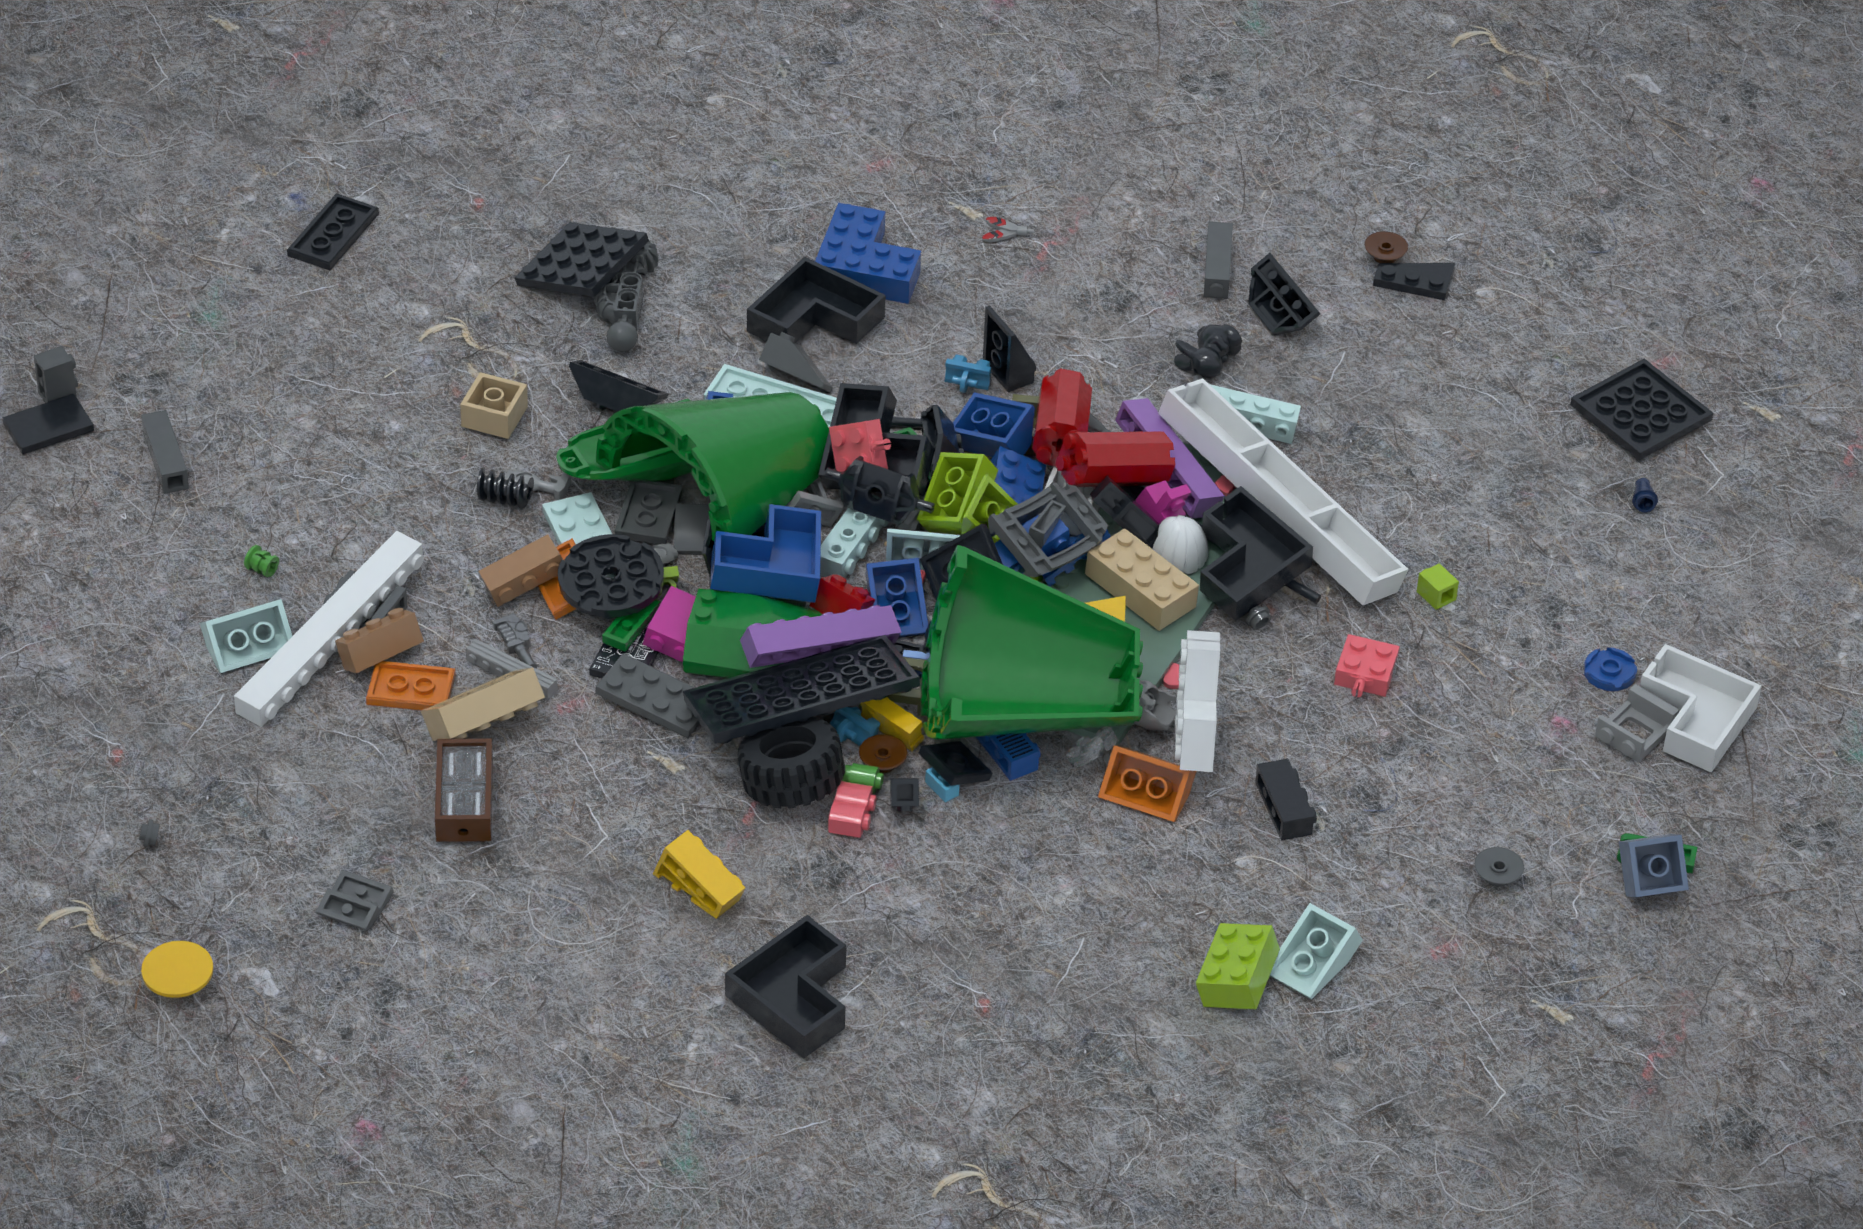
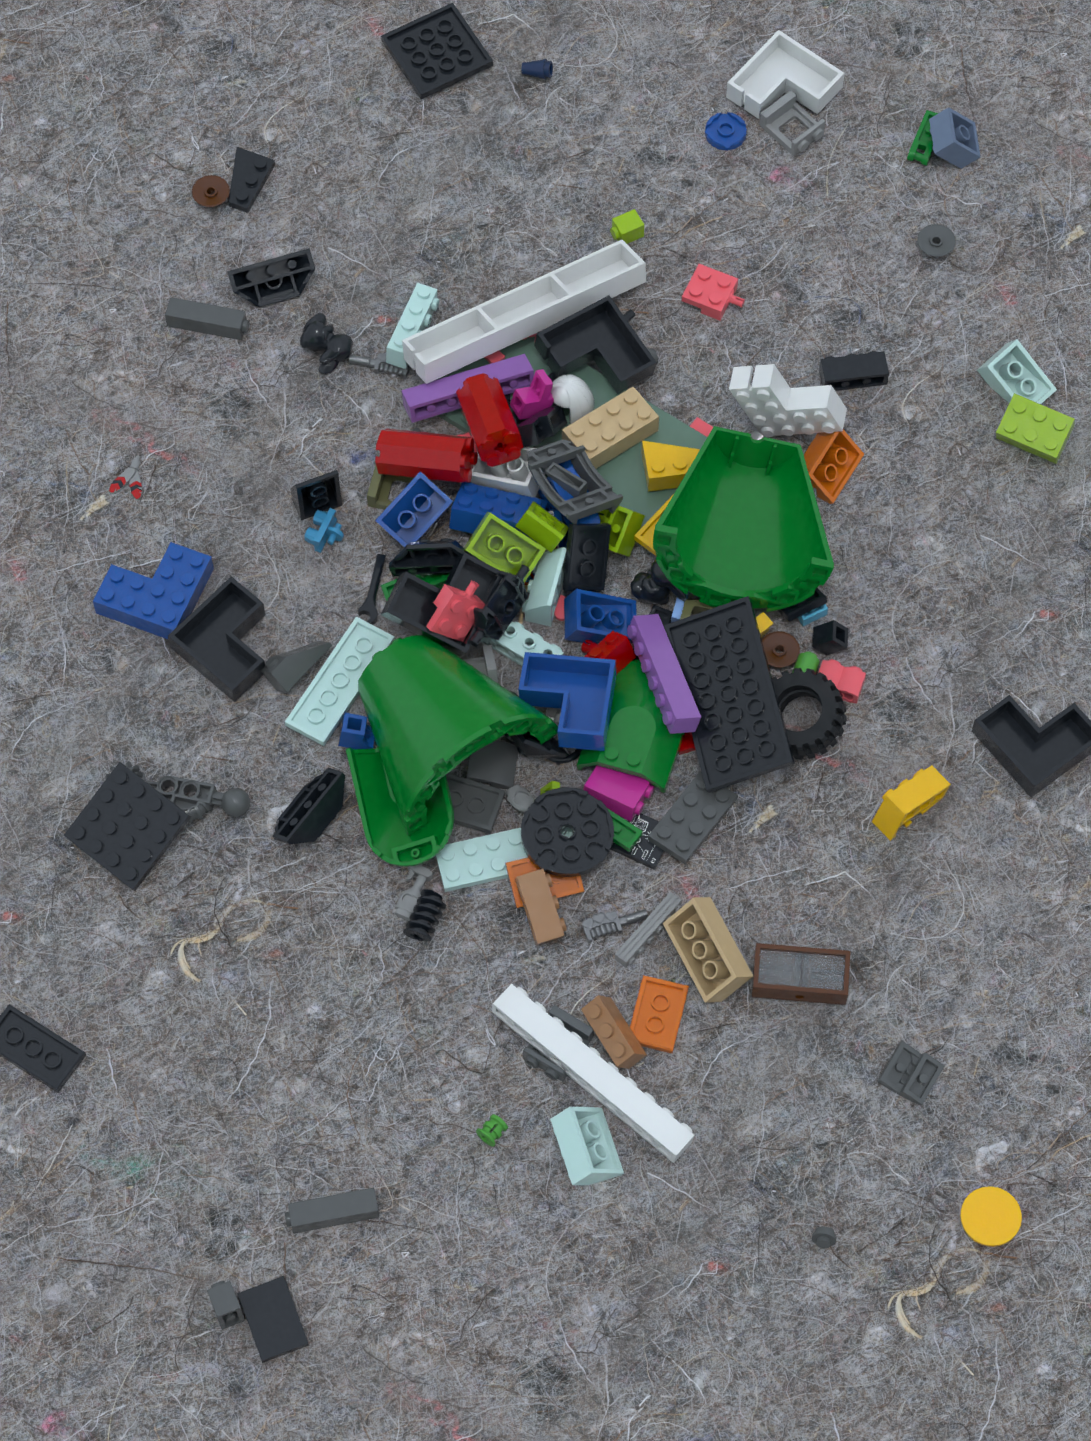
camera: 80 degrees left, 20 degrees up
tan brick [460,372,528,439] -> none

